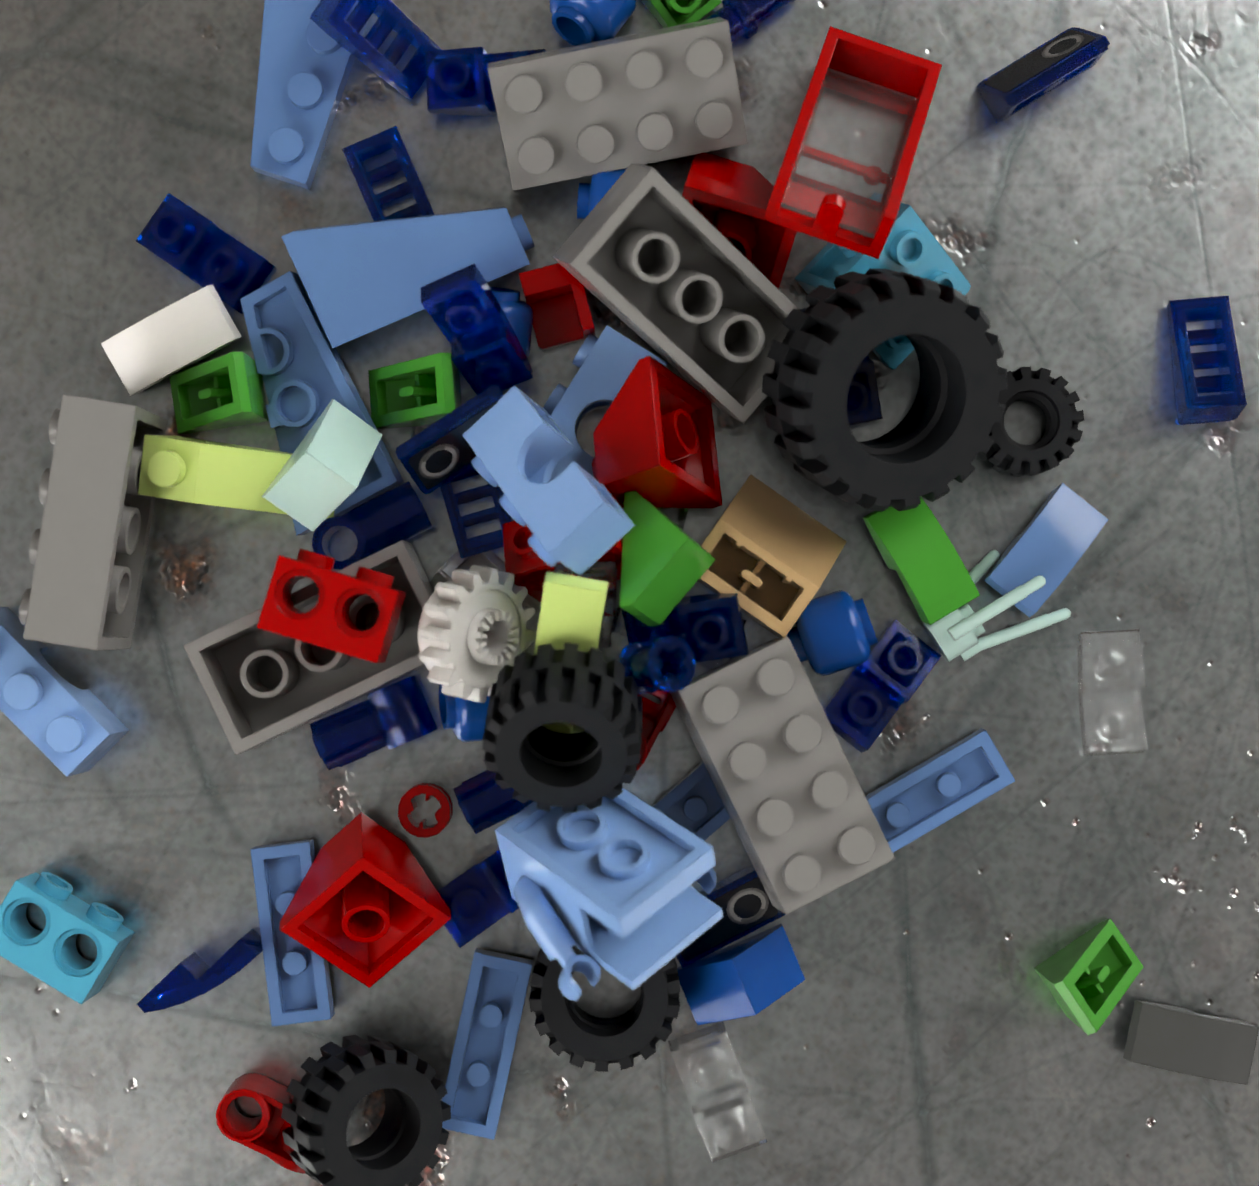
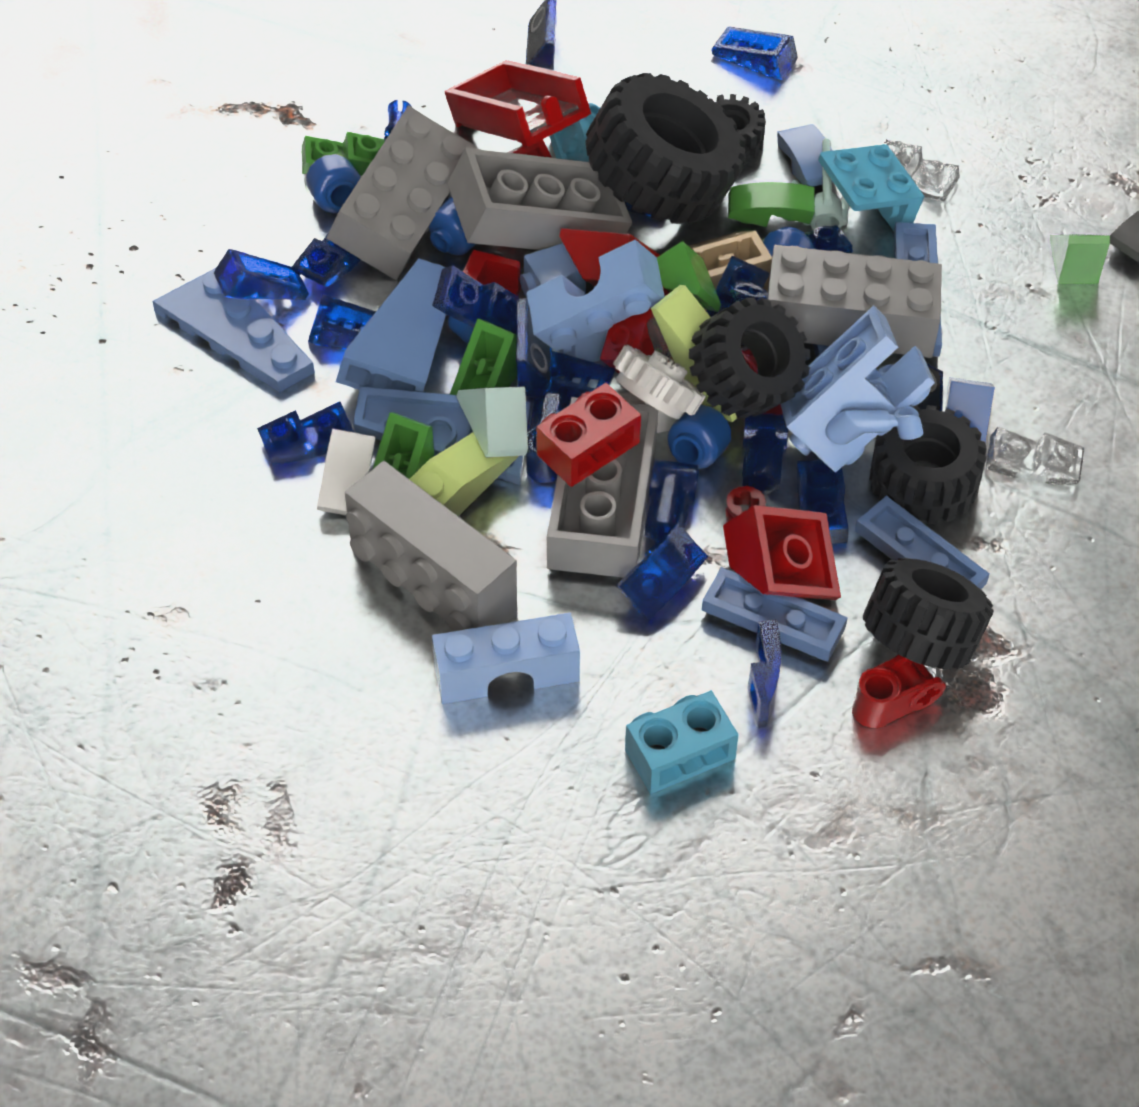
camera: 55 degrees left, 35 degrees down
none -> clear blue slope [615,523,708,620]
none -> medium azure bracket [818,144,925,231]

